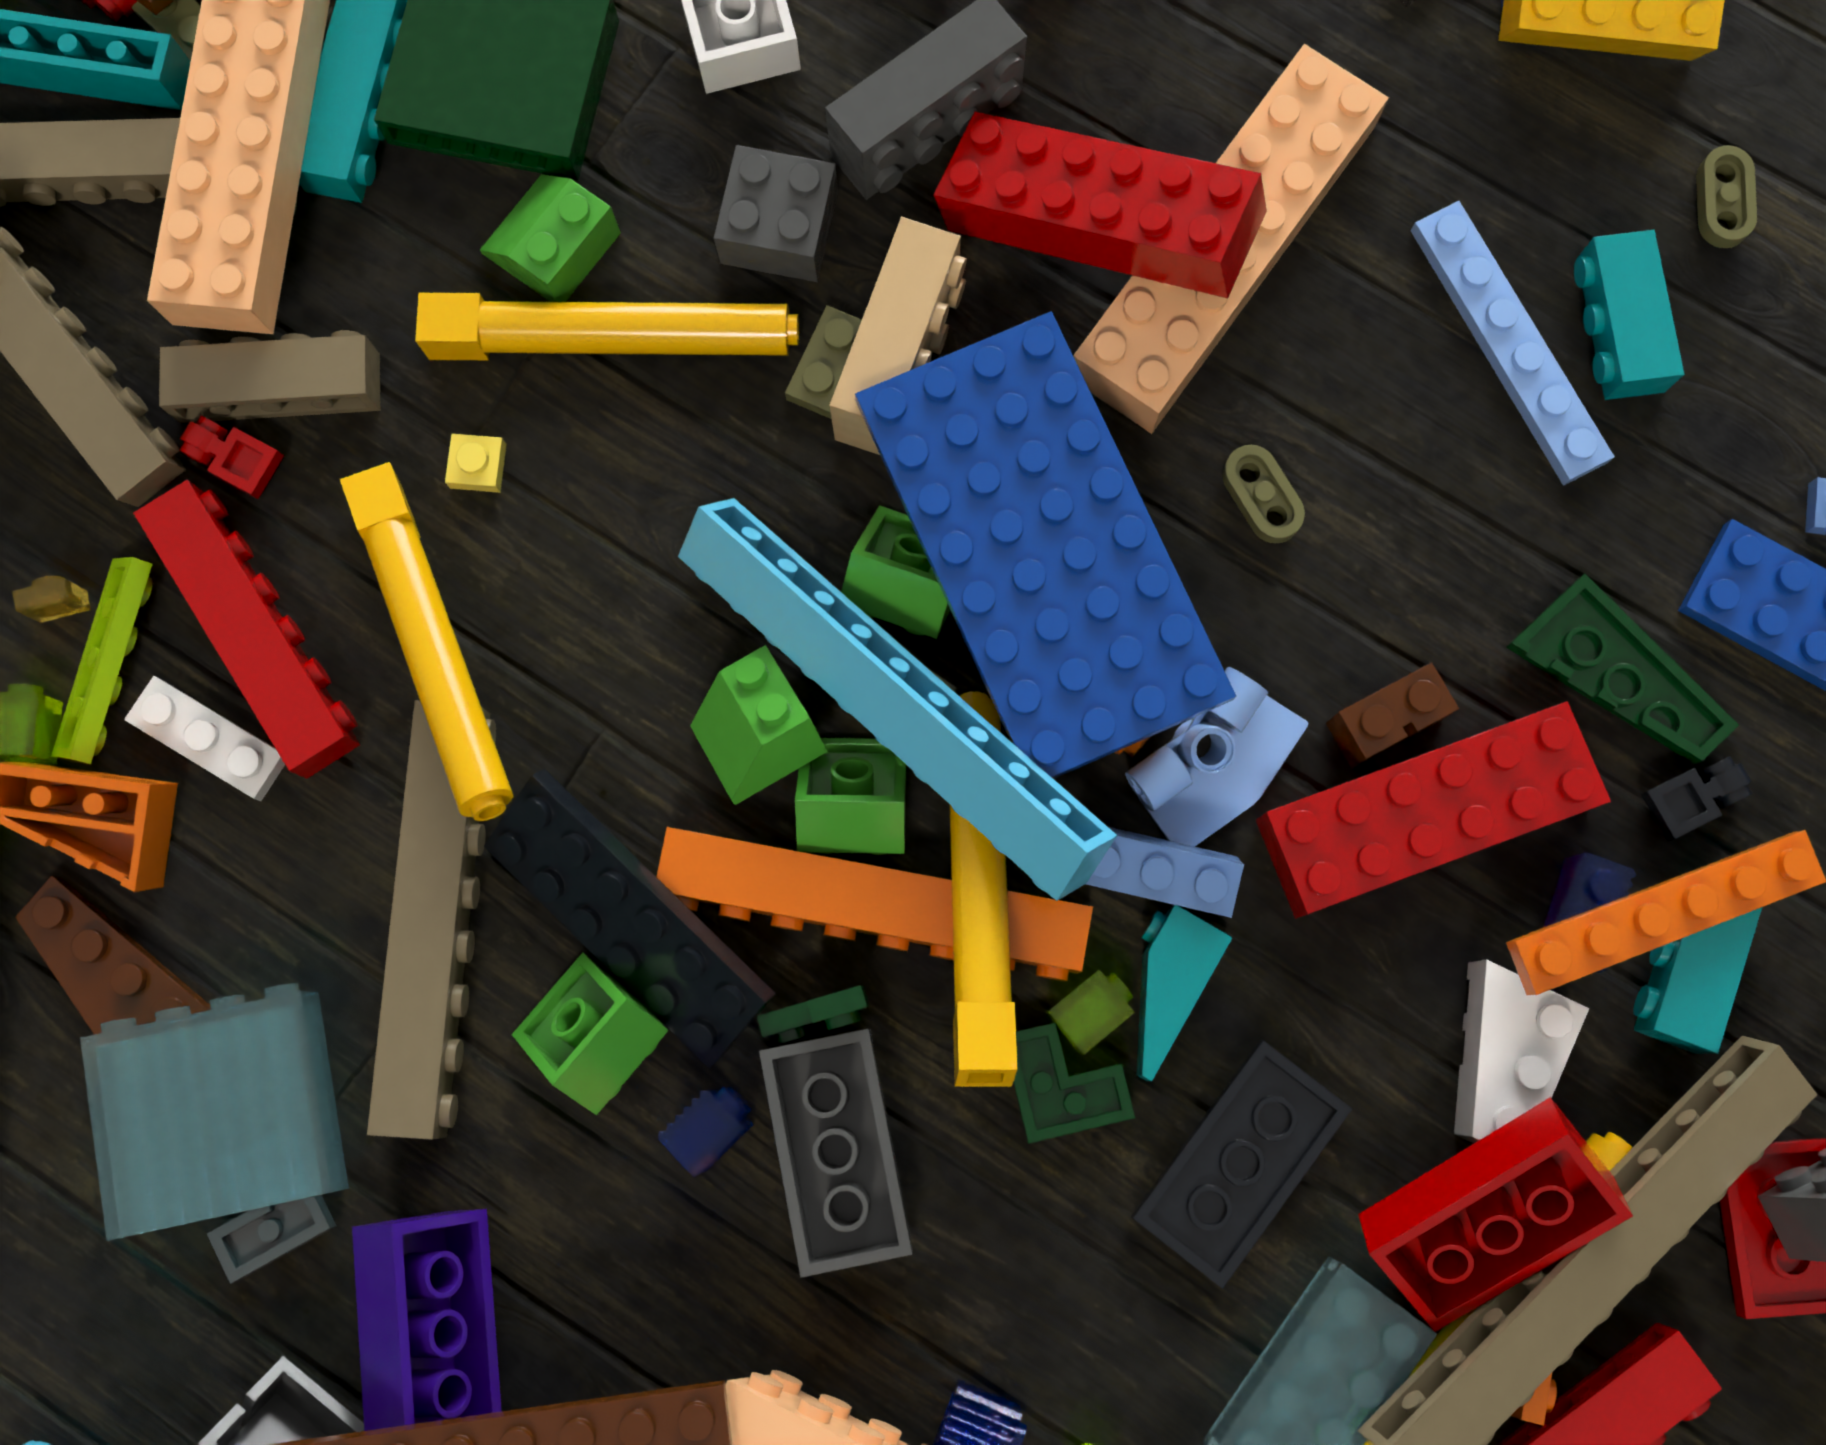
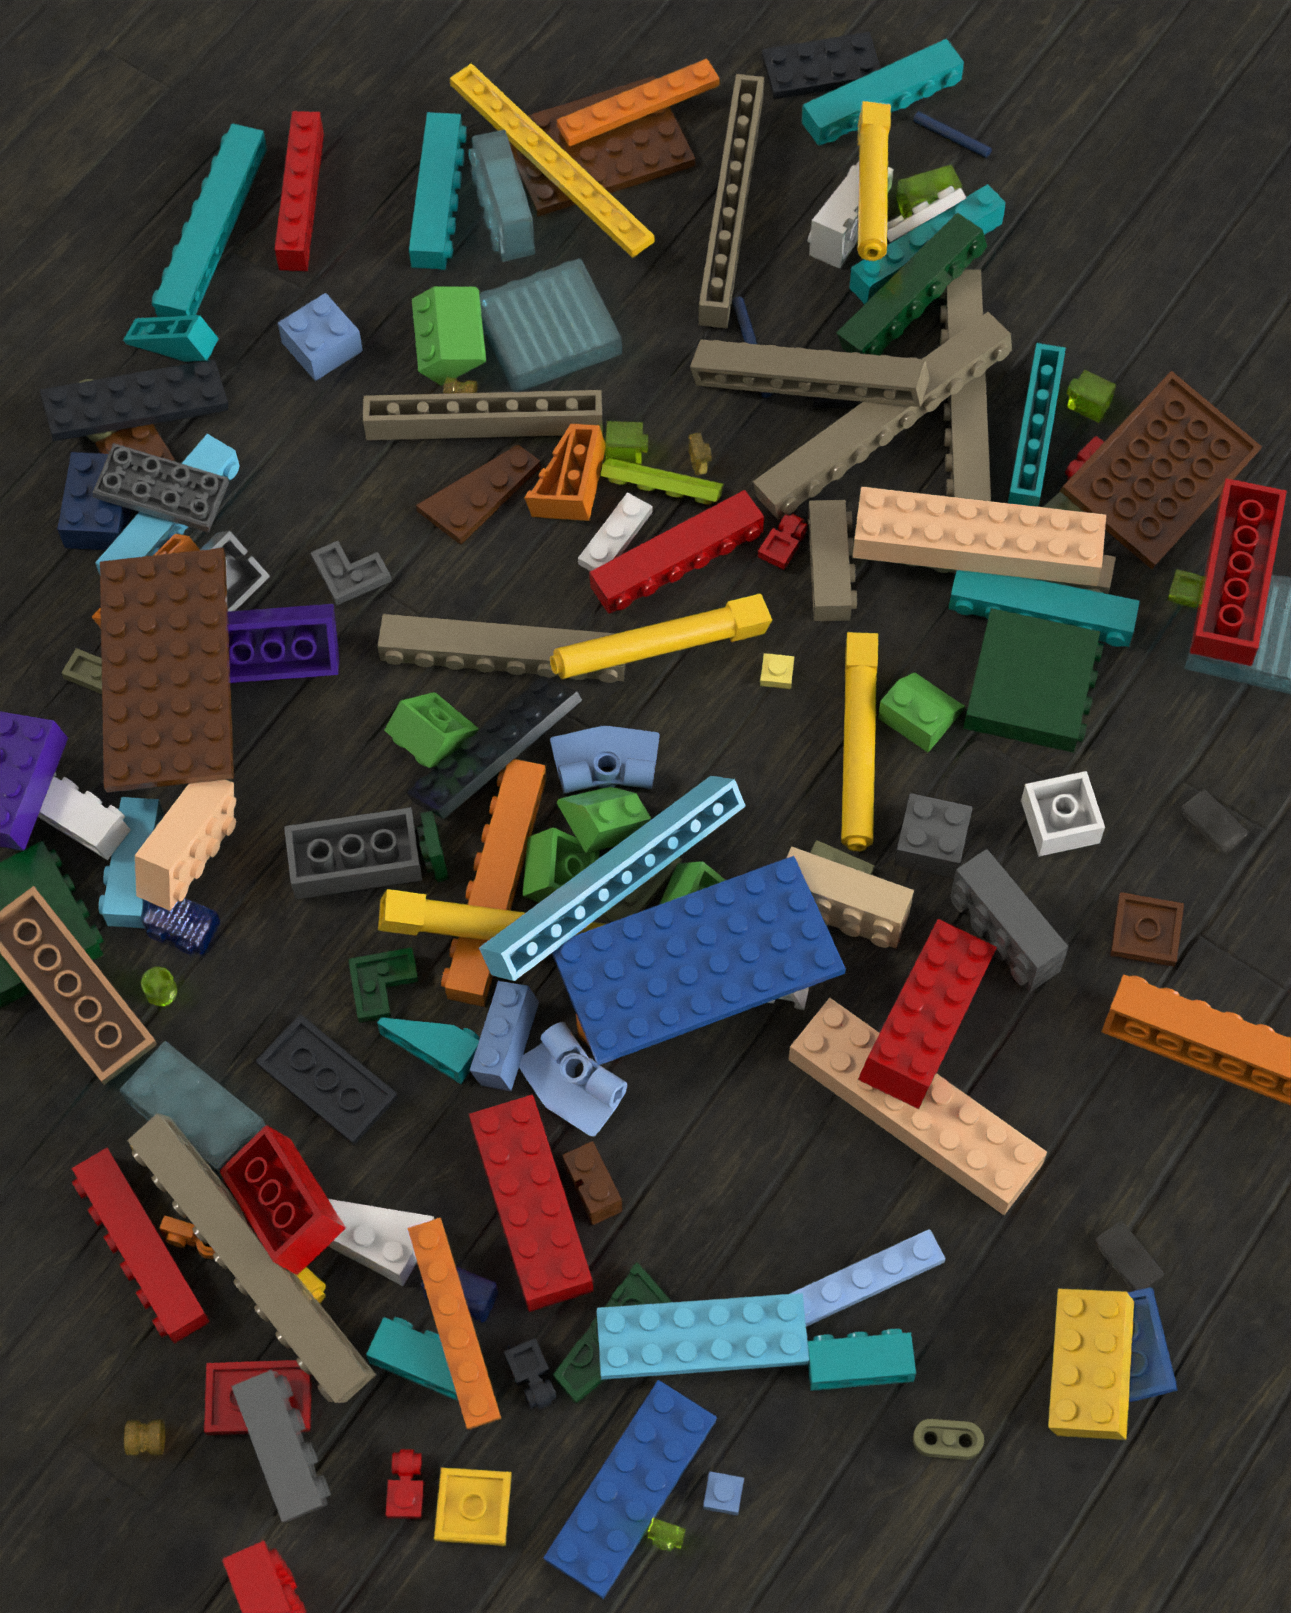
camera: 90 degrees right, 15 degrees down
clear light blue brick [80,983,349,1241] -> none
clear blue brick [658,1086,754,1177] -> none
clear neon green brick [1046,970,1135,1055] -> none
olive plate [1222,445,1305,543] -> none
none -> medium blue panel [550,726,659,794]
none -> medium azure plate [597,1293,809,1380]

